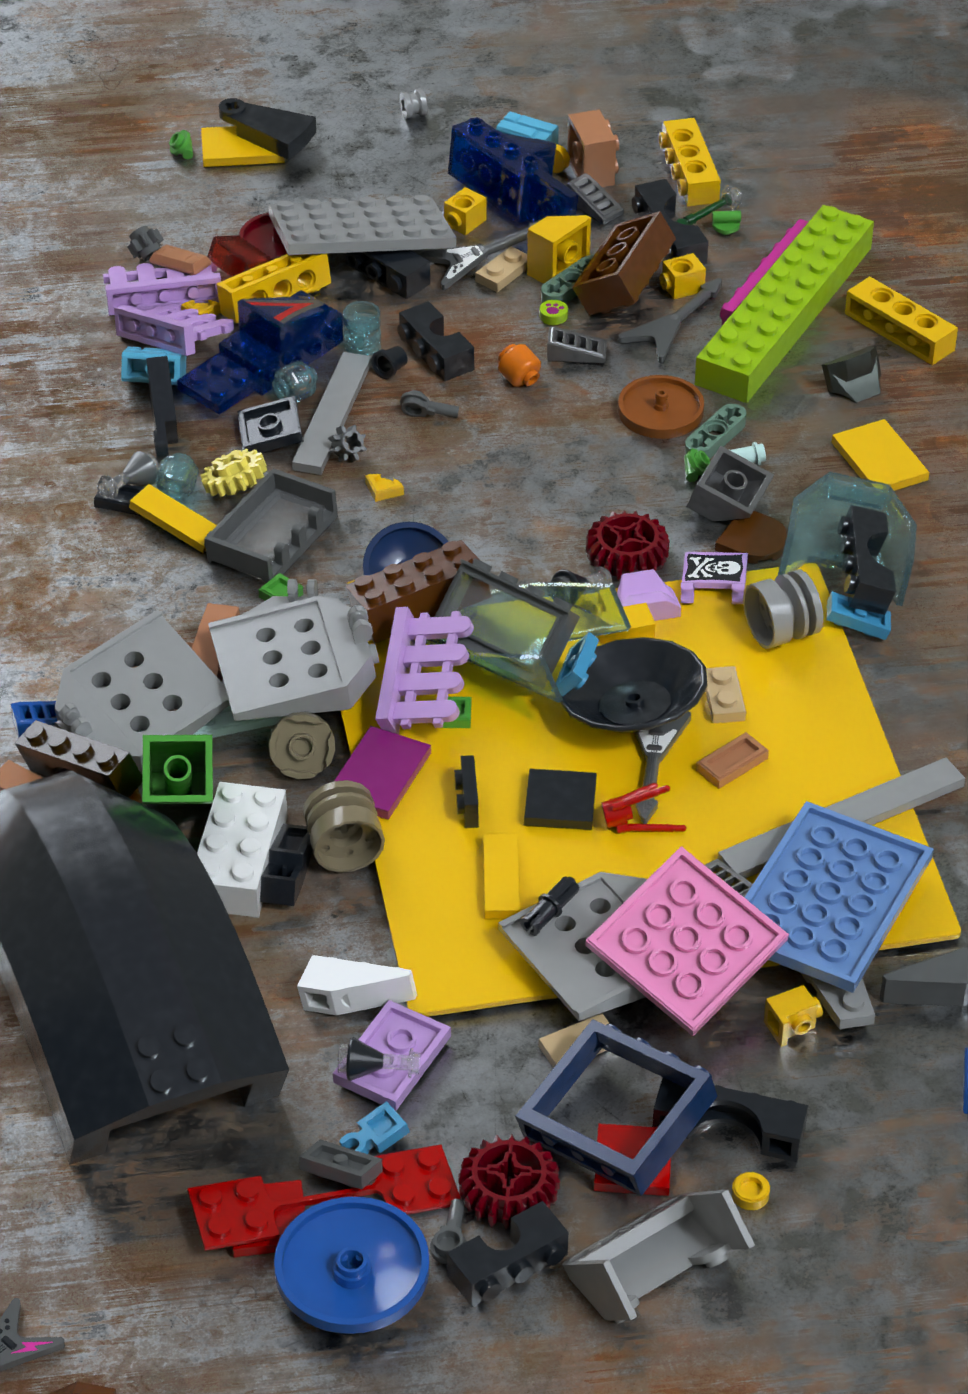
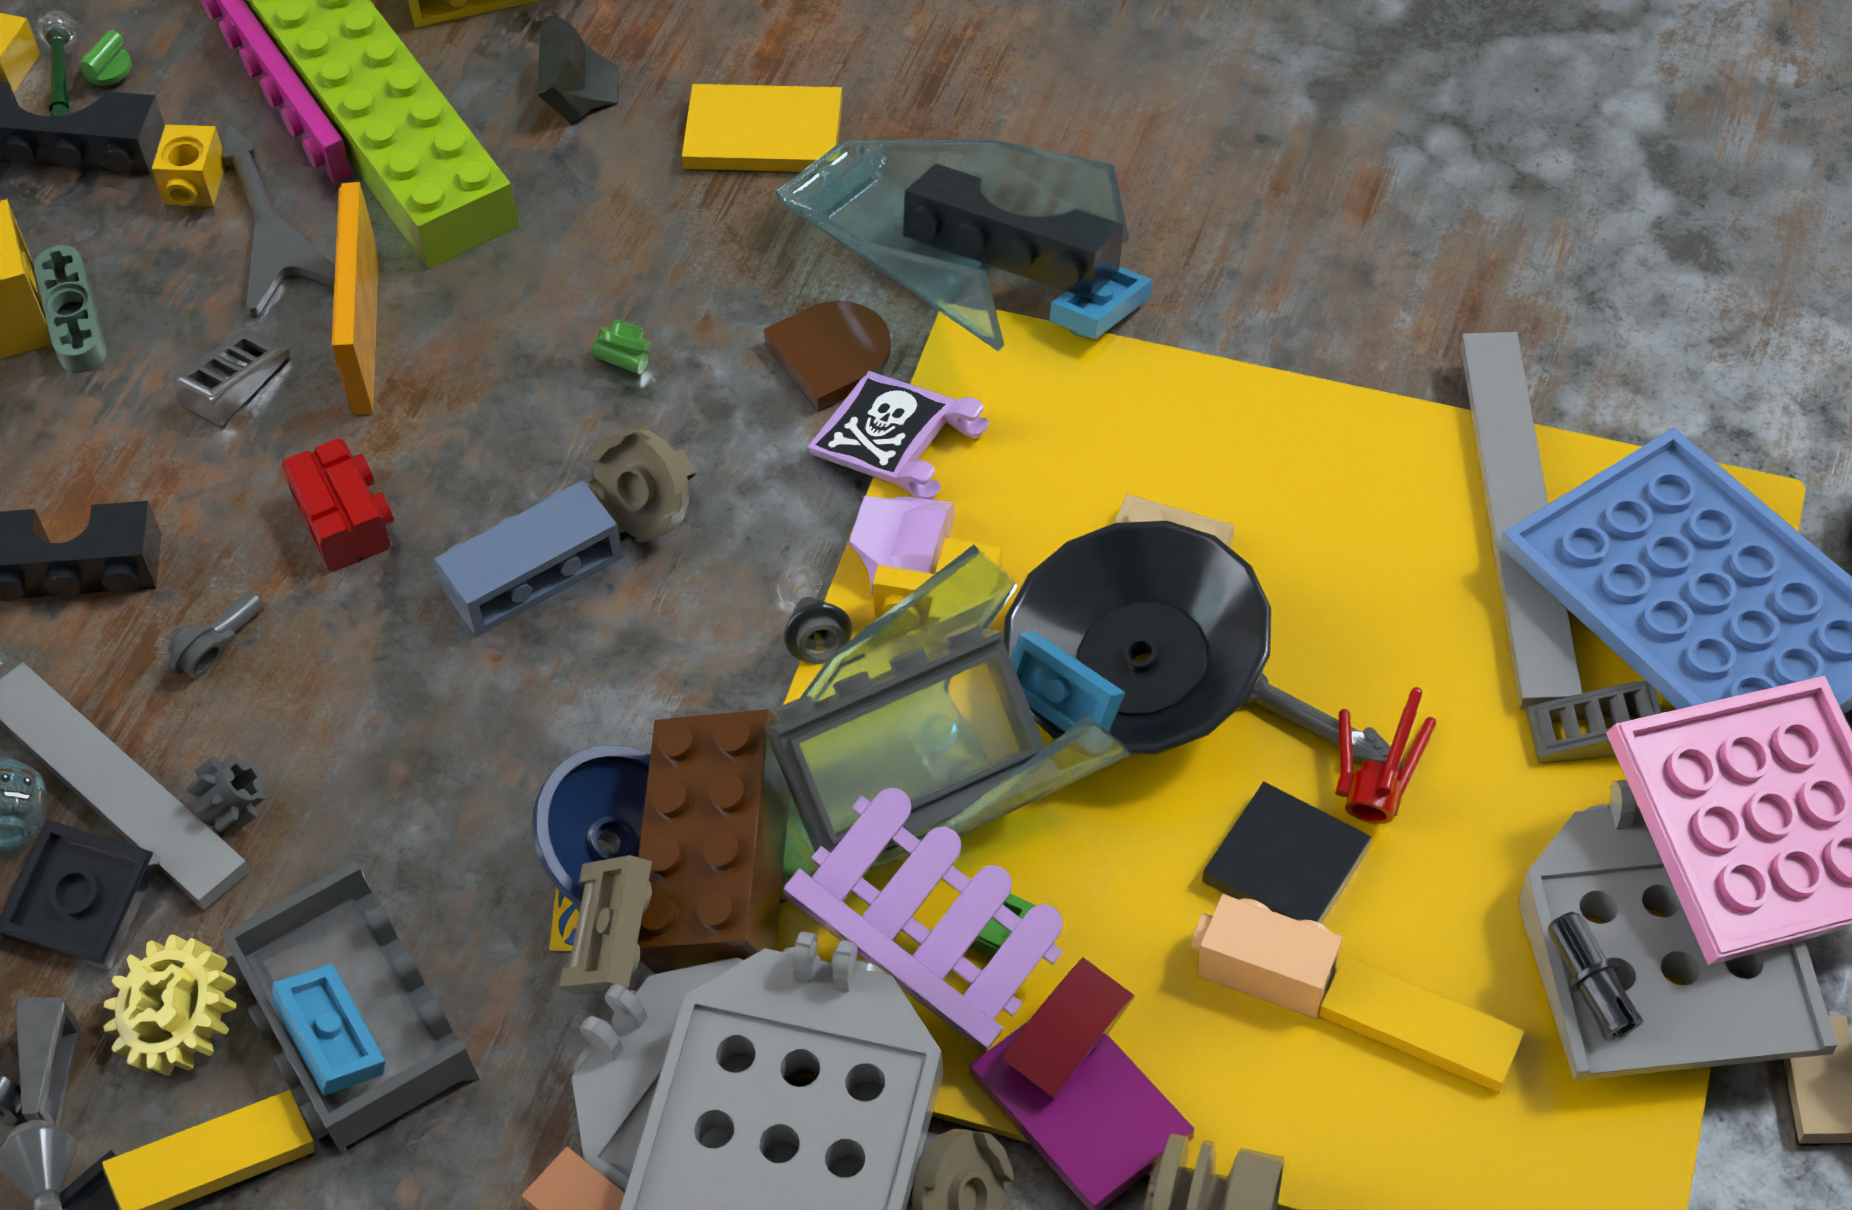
camera: 60 degrees left, 10 degrees up
clear light blue head [156,453,199,500] -> none
bright green tile [258,573,303,601] -> none
yellow tile [365,474,404,502] -> none
black piece [371,346,408,379] -> none
black plate [454,755,479,828] -> none
orange head [498,344,541,387] -> none
lime tile [539,300,568,326] -> none
reddish brown brick [572,211,676,315] -> none
dark red gear [585,510,670,581] -> none
dark orange piece [618,375,704,439] -> none
sand green beam [685,404,746,459] -> none
flat silver slope [686,445,774,522] -> none
nougat tile [696,732,769,789] -> none
light aqua pin [729,442,766,466] -> none
light grey wheel [743,569,824,649] -> none
none -> flat silver slope [16,997,81,1128]
none -> dark azure plate [271,963,386,1096]
none -> red brick [281,438,395,572]
none -> light orange tile [332,182,379,416]
none -> sand blue brick [434,480,624,637]
none -> dark tan plate [559,855,652,995]
none -> dark tan tile [588,428,698,543]
none -> dark red slope [1001,957,1136,1099]
none -> light nougat brick [1191,894,1343,1019]

